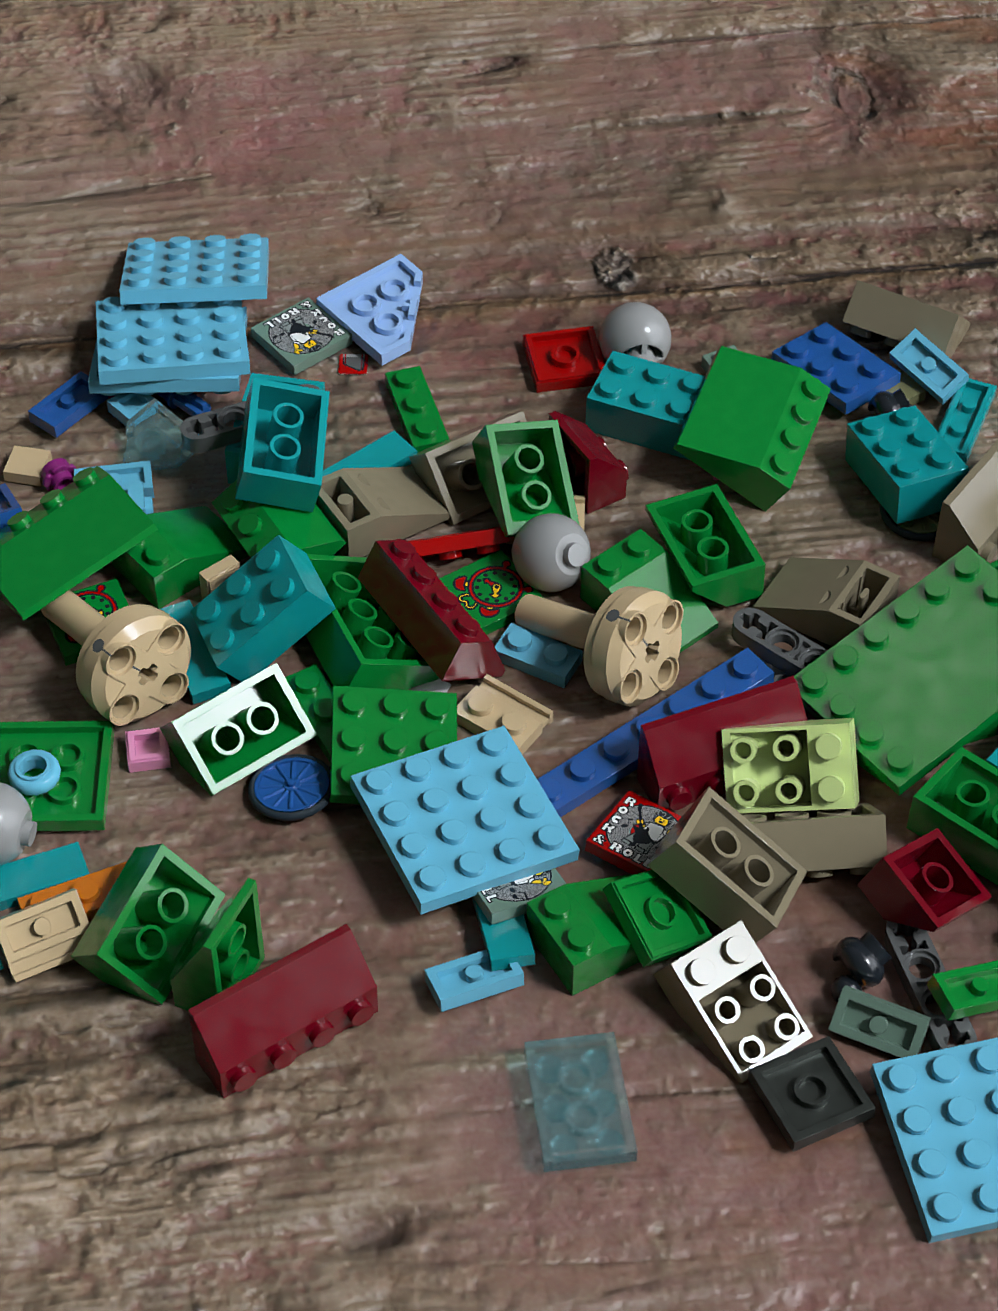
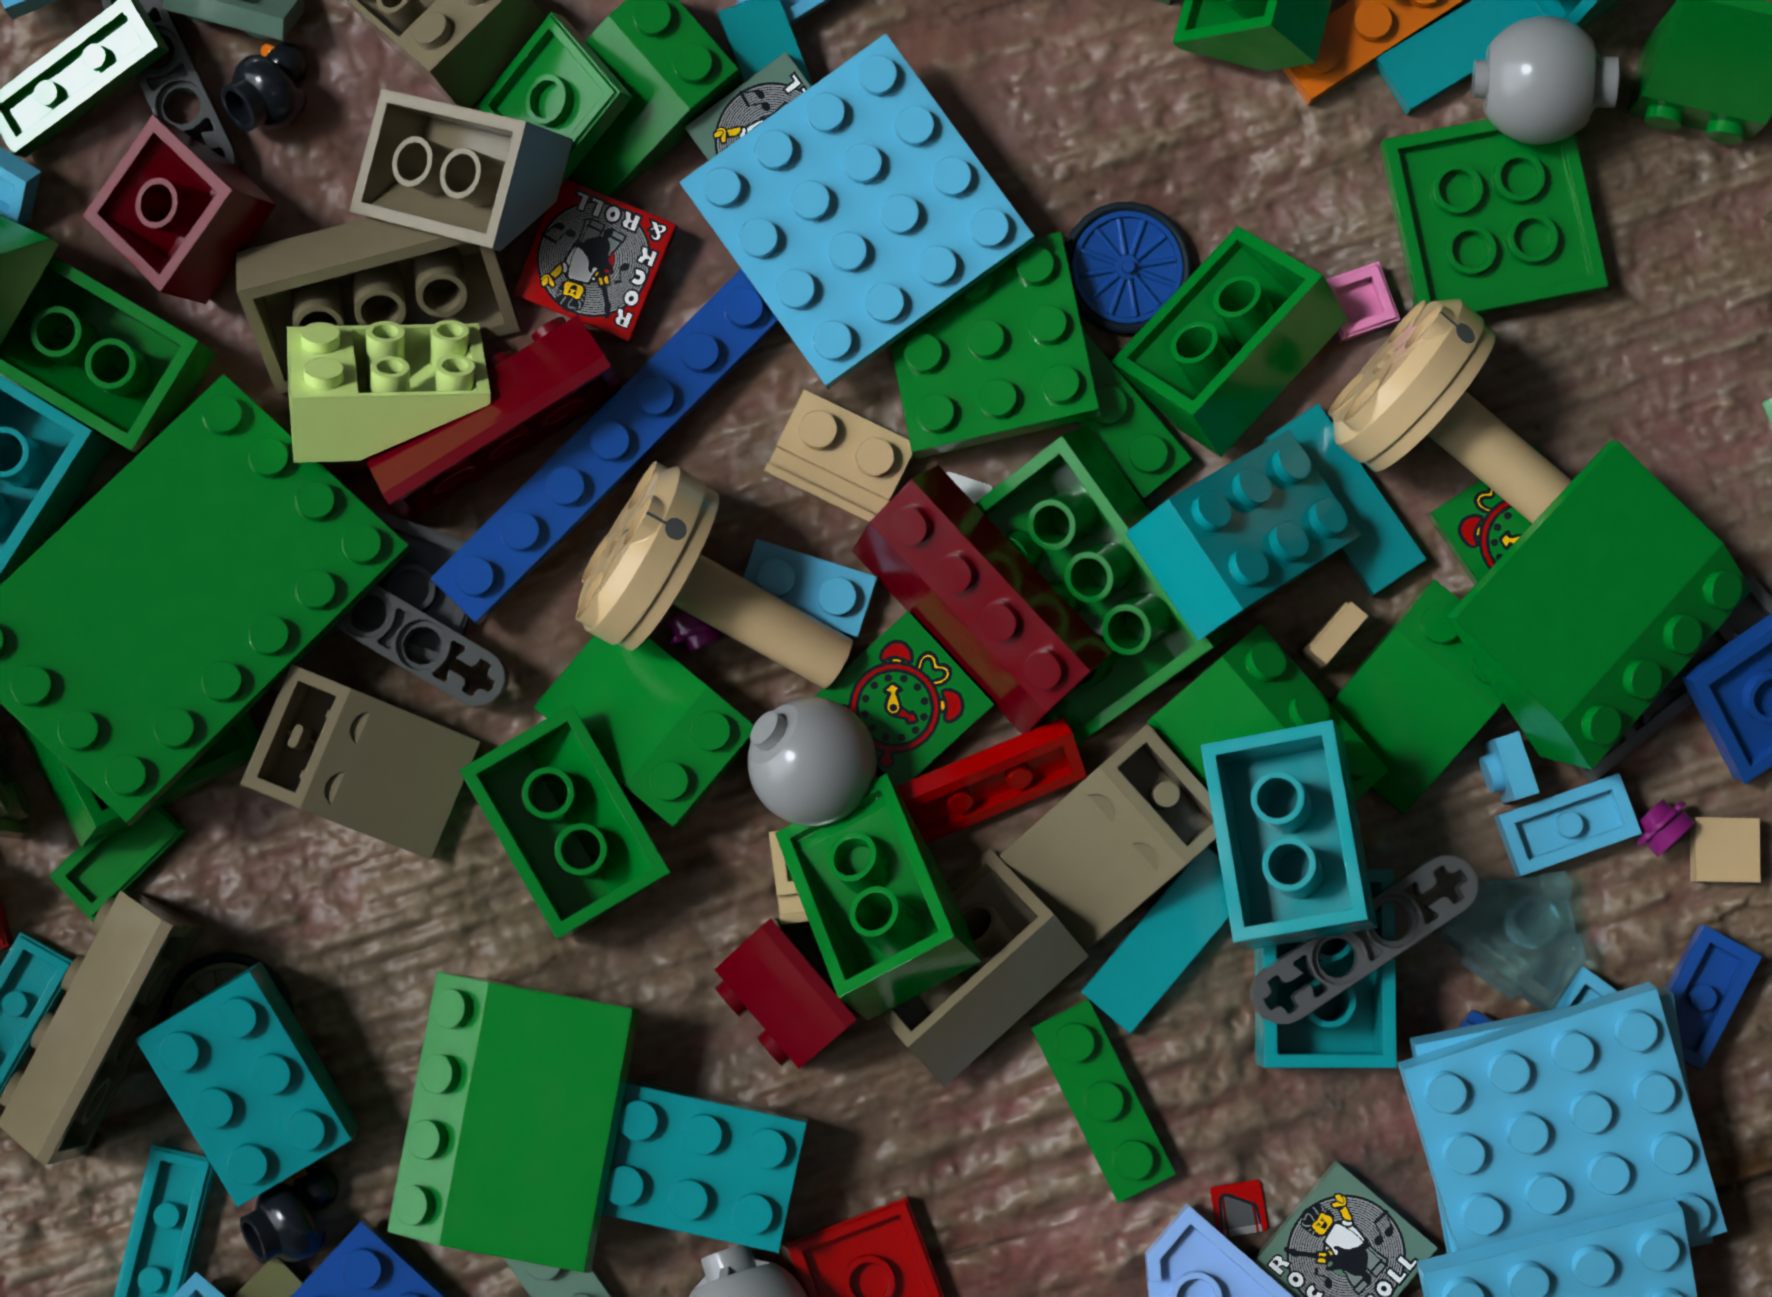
camera: 175 degrees right, 35 degrees up
medium azure piece [8,749,61,796] -> none

